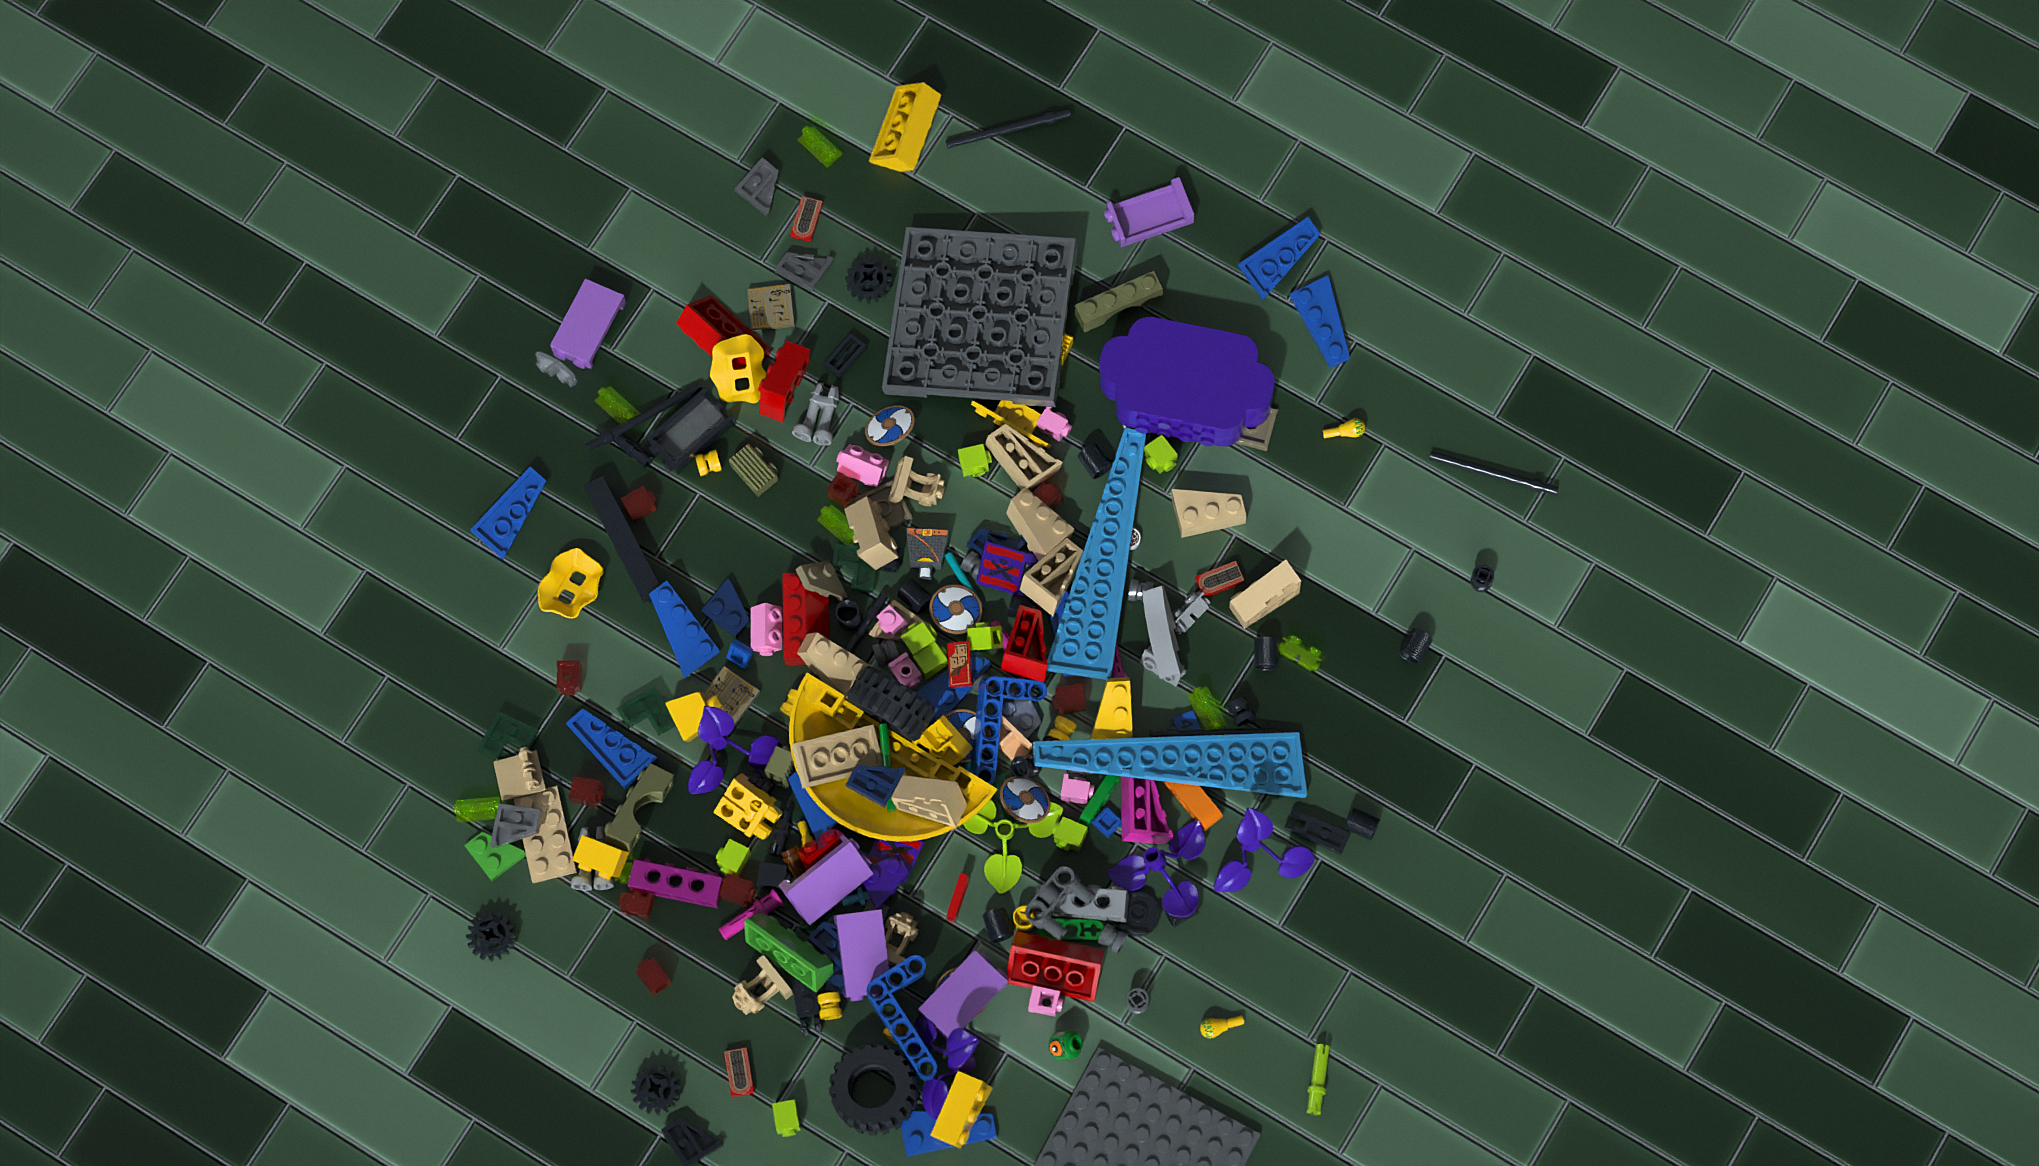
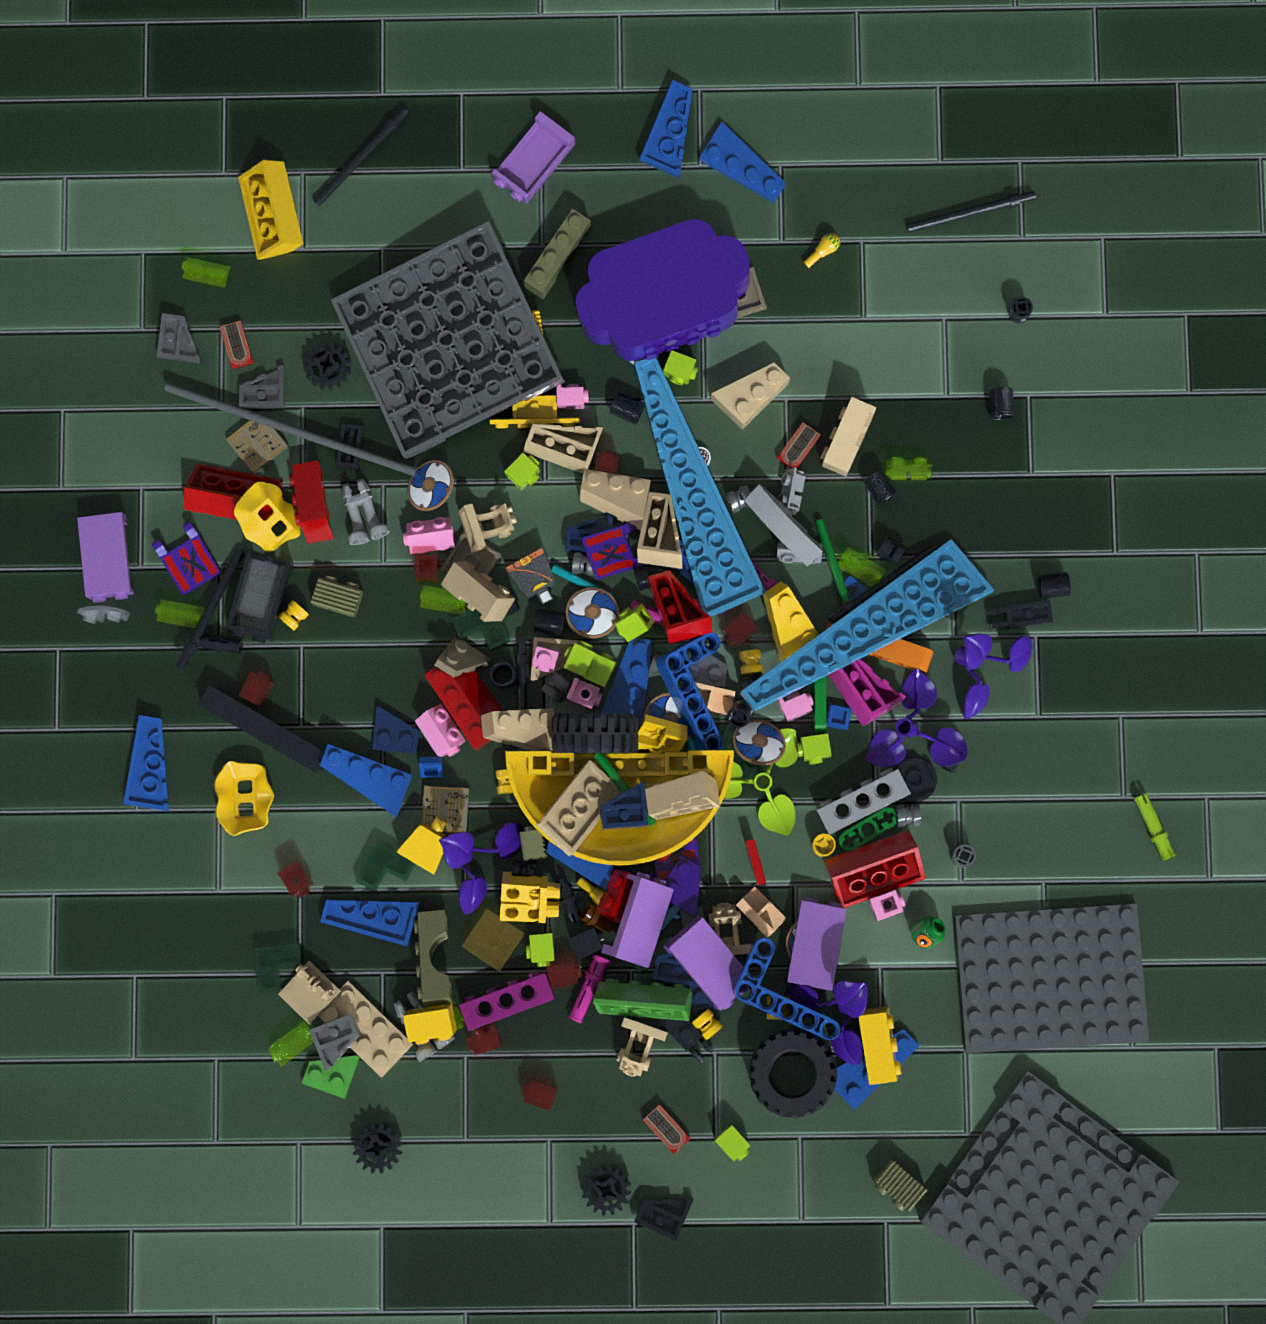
camera: 30 degrees left, 10 degrees up
clear red brick [569,776,605,808] -> none
tile [947,641,973,688] -> none
black piece [982,907,1014,943] -> none
dark grey piece [1025,866,1096,940] -> none
yellow piece [1200,1015,1244,1039] -> none
none -> flag [152,522,221,596]
none -> dark grey piece [165,383,417,476]
none -> clear yellow plate [462,909,525,972]
none -> light nougat panel [735,887,786,938]
none -> green bar [815,519,851,604]

